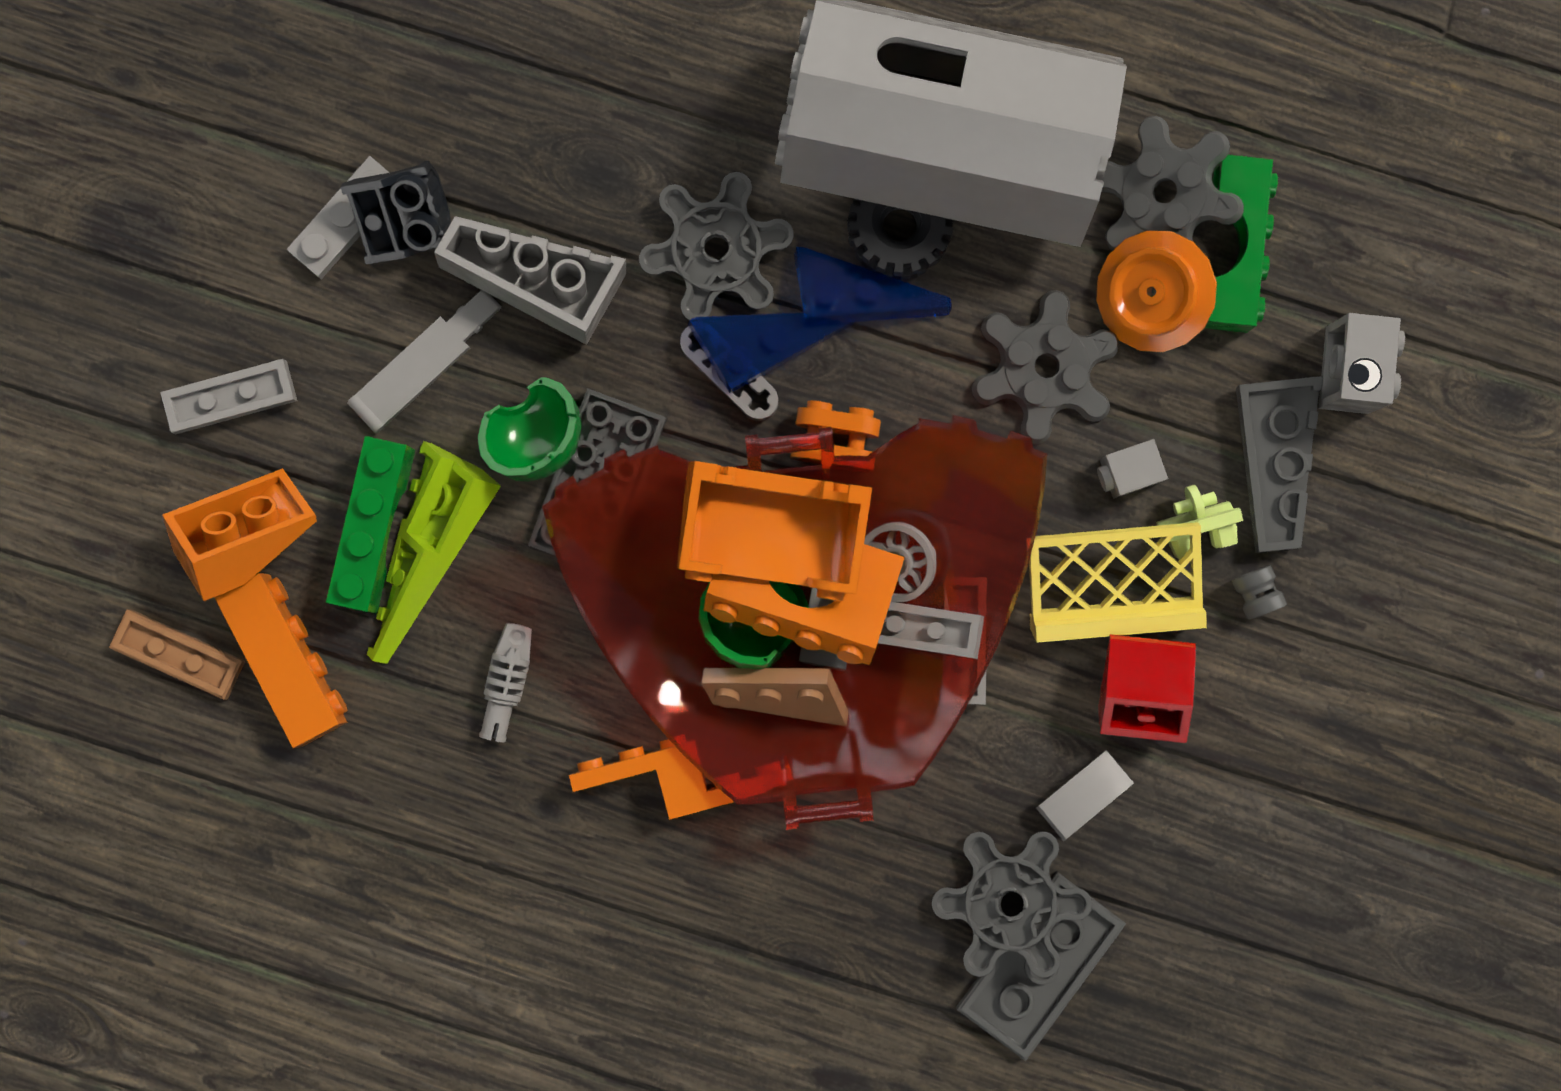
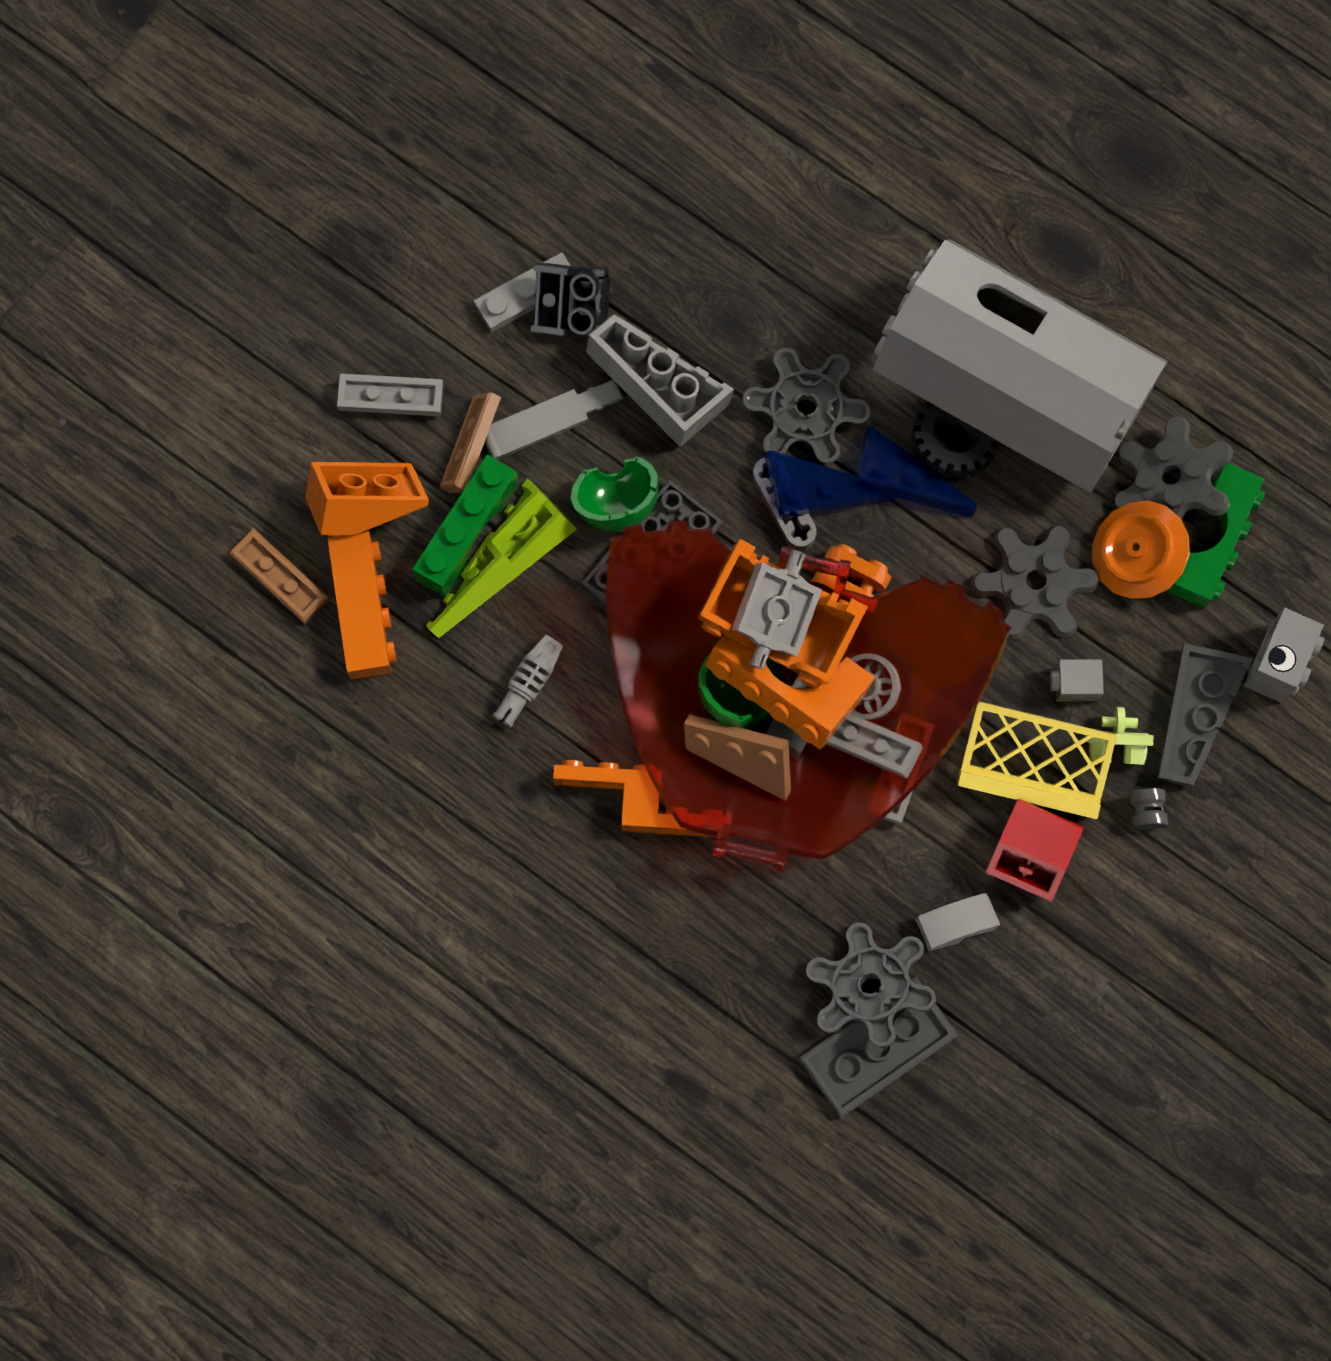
camera: 20 degrees right, 10 degrees down
none -> medium nougat tile [440,392,501,493]
none -> light grey plate [731,550,822,670]

